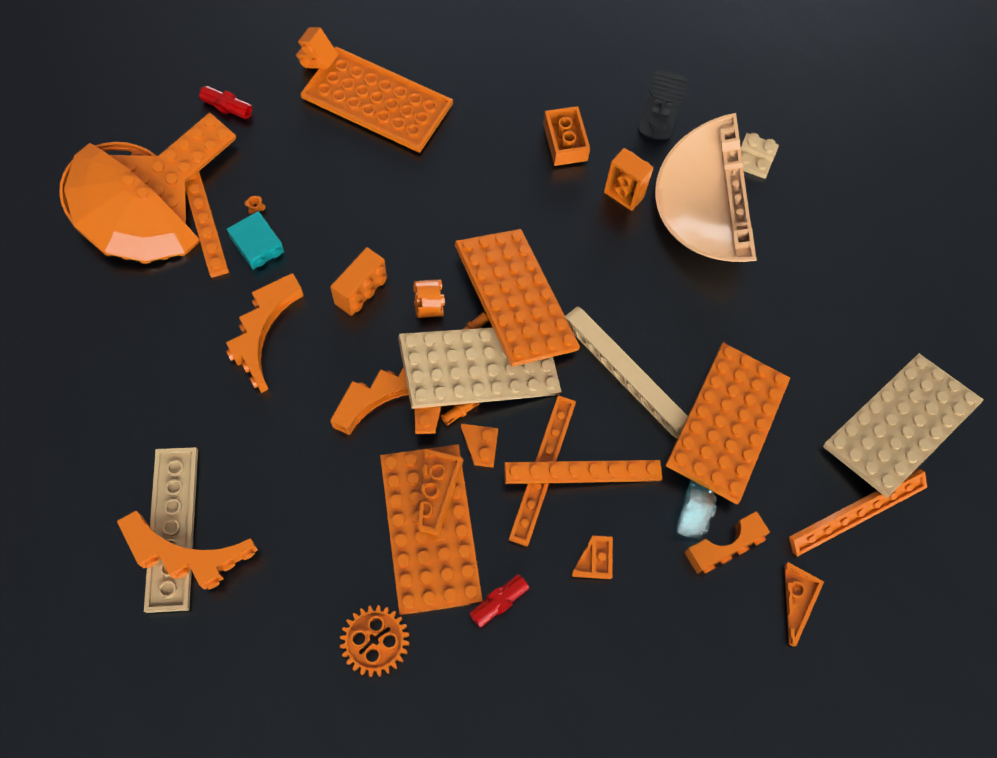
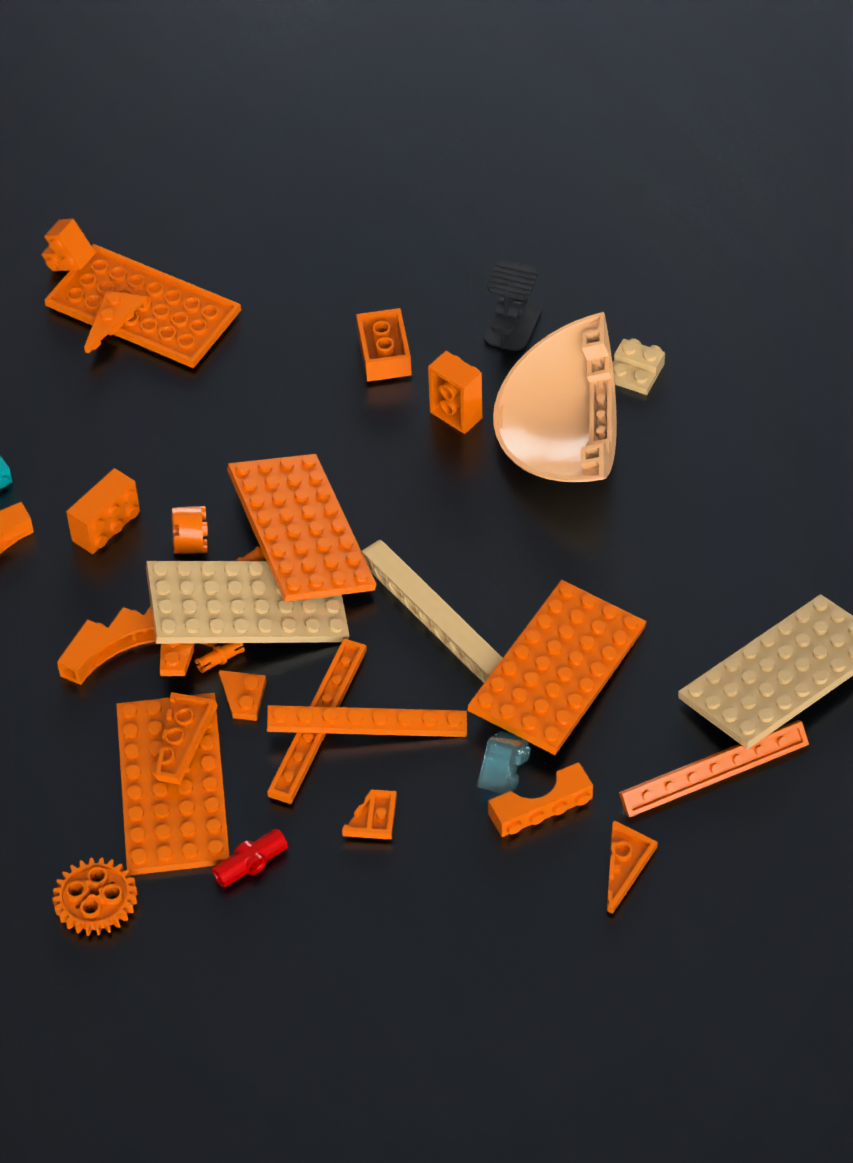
camera: 10 degrees right, 15 degrees down
none -> orange wing [84,290,148,353]

